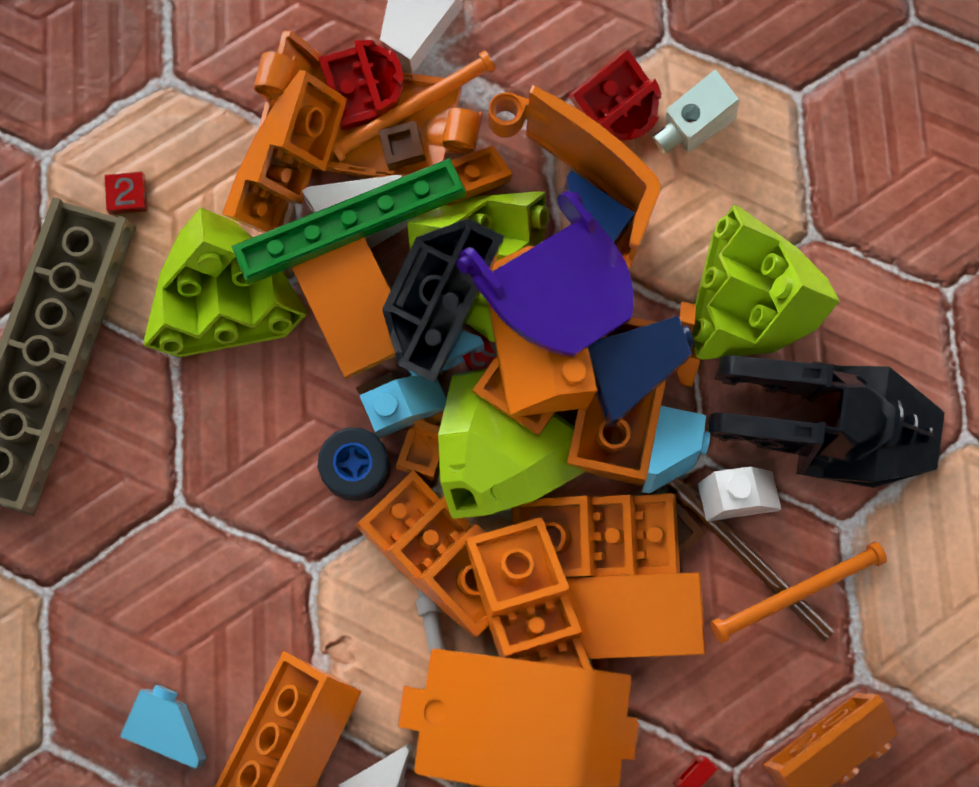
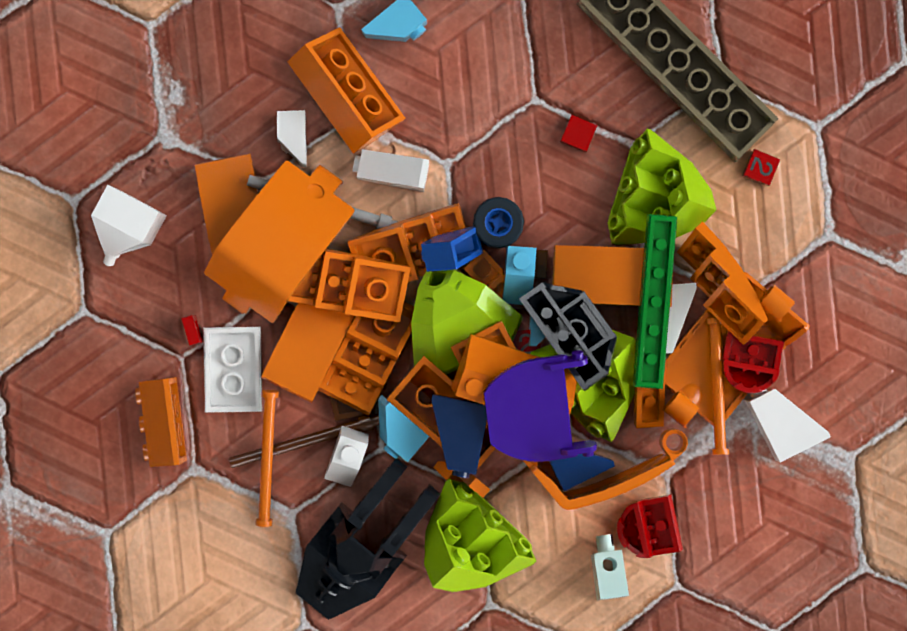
camera: 125 degrees right, 10 degrees up
reddish brown tile [379,121,426,170] -> none
none -> white tile [203,327,262,412]
none -> white slope [353,149,429,192]
none -> blue slope [421,226,483,272]
none -> red tile [560,115,598,152]

